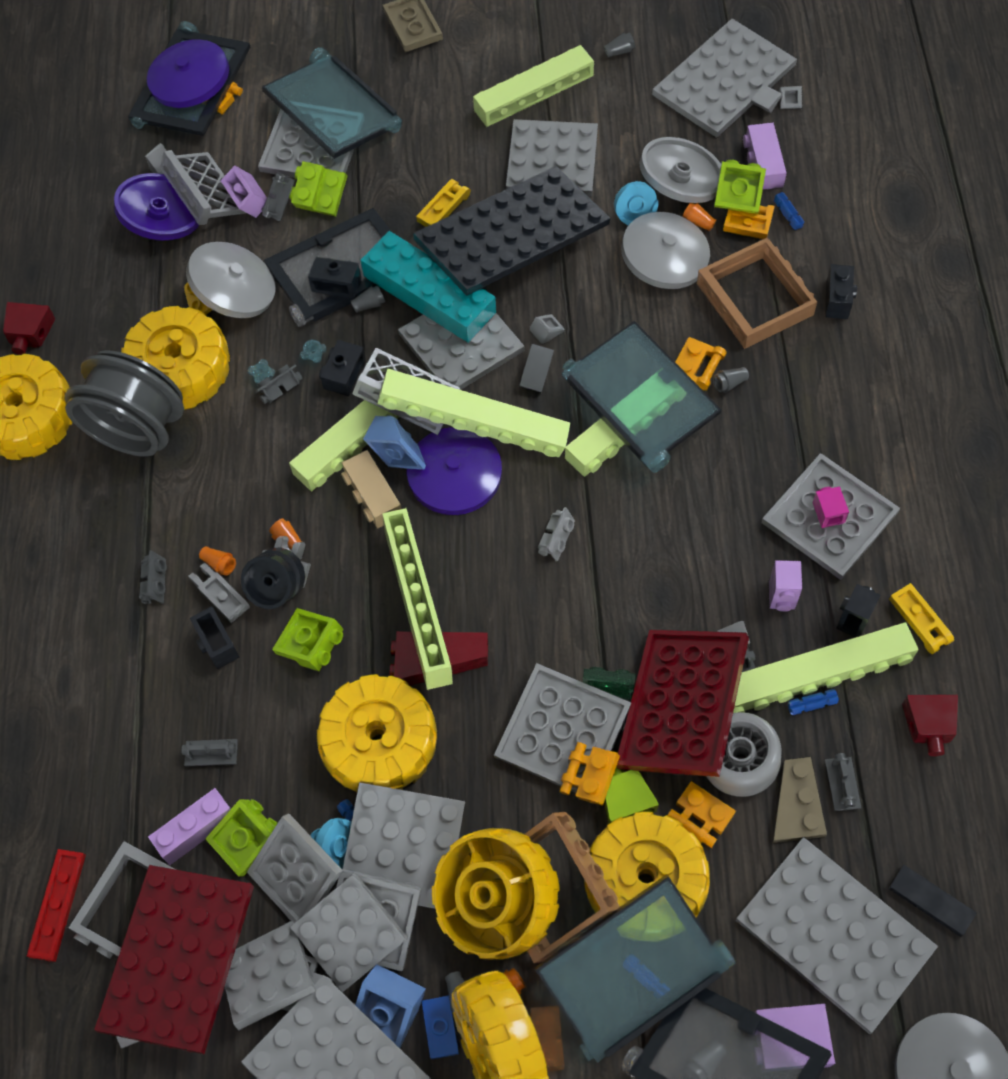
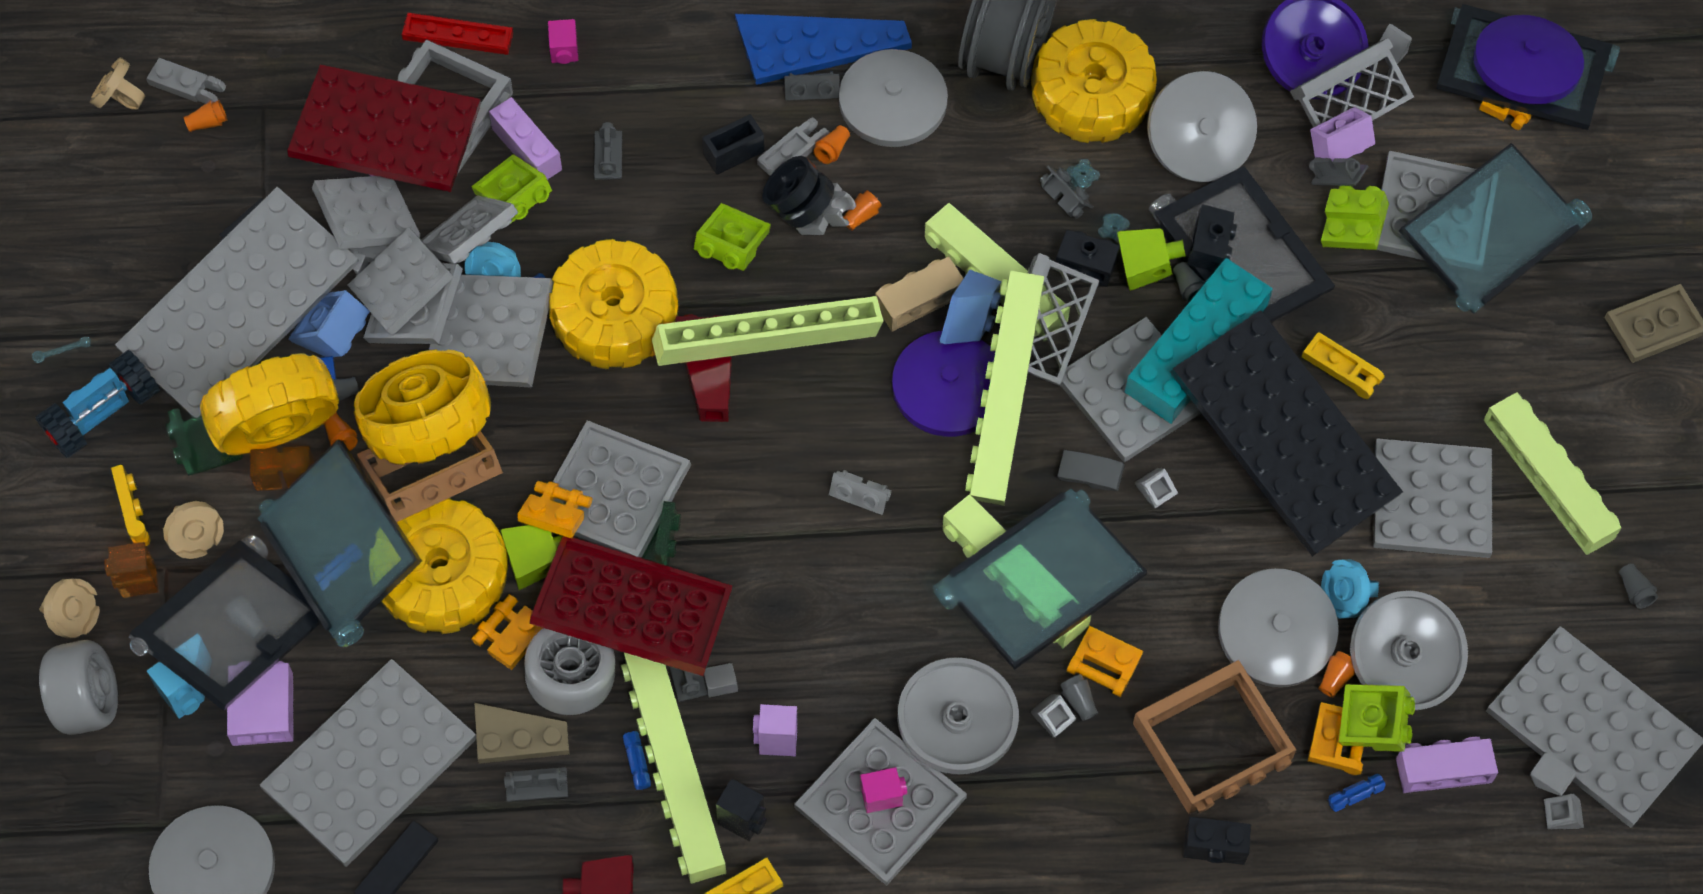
camera: 85 degrees right, 0 degrees up
none -> dark pink brick [548,19,579,64]
none -> blue wing [735,14,912,85]
none -> light grey dish [839,49,948,147]
none -> light grey dish [897,658,1019,774]
none -> light grey slope [1031,694,1076,737]
none -> lime torso [1117,228,1186,291]

